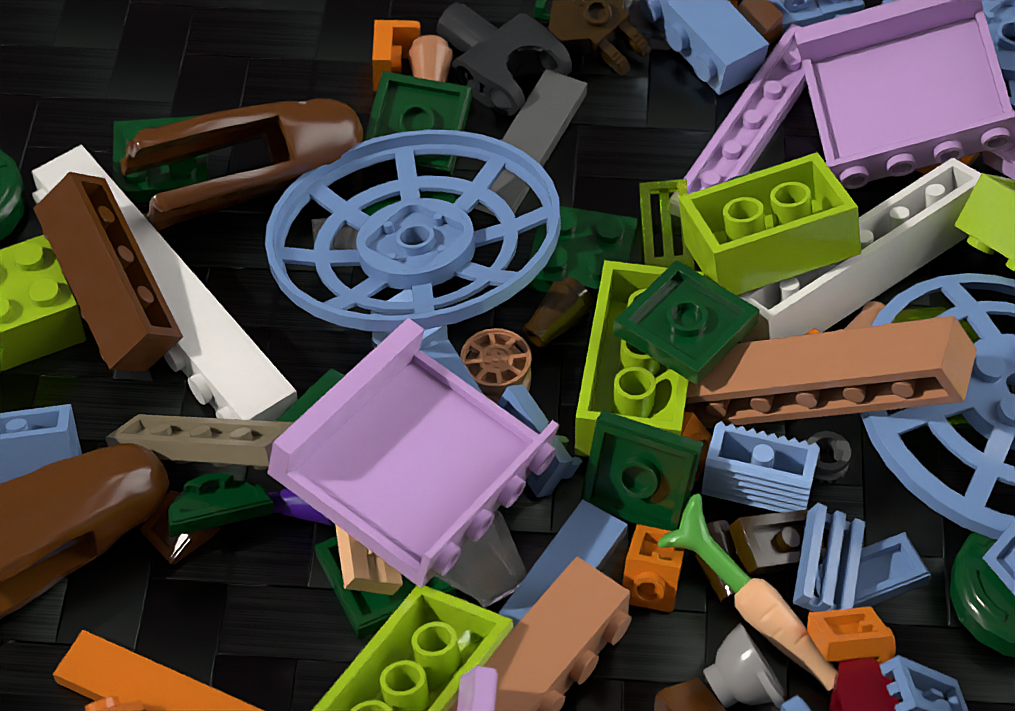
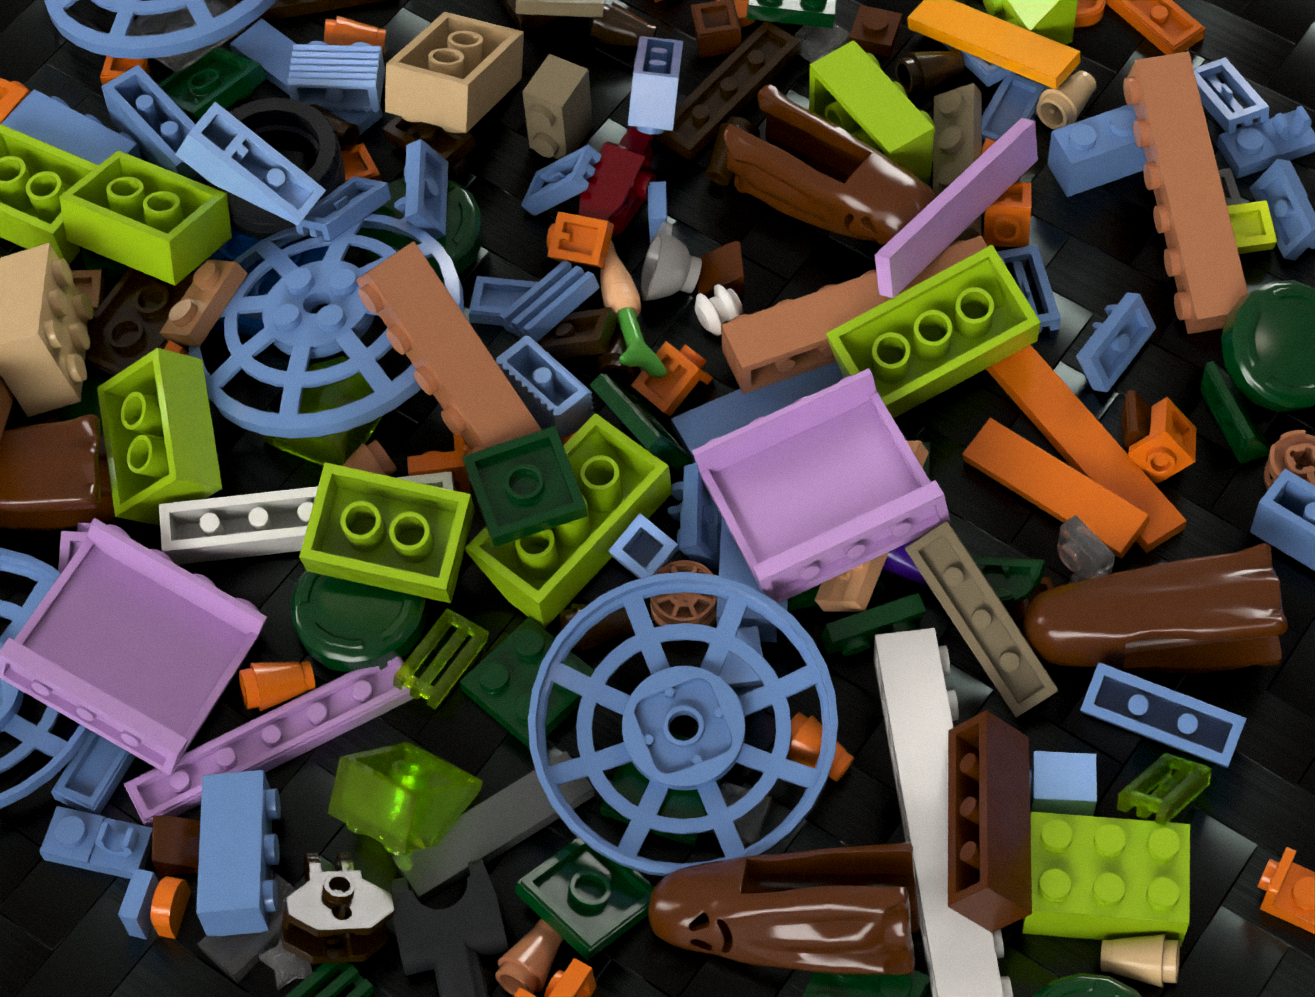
camera: 145 degrees left, 5 degrees up
none -> orange cone [239,661,315,712]
none -> clear neon green slope [328,742,483,856]
none -> light blue brick [608,513,680,579]
none -> white wheel [695,284,743,336]
none -> orange cone [787,712,855,782]
none -> orange tile [962,418,1150,559]
none -> light blue brick [1030,751,1097,816]
none -> clear bracket [1057,515,1115,584]

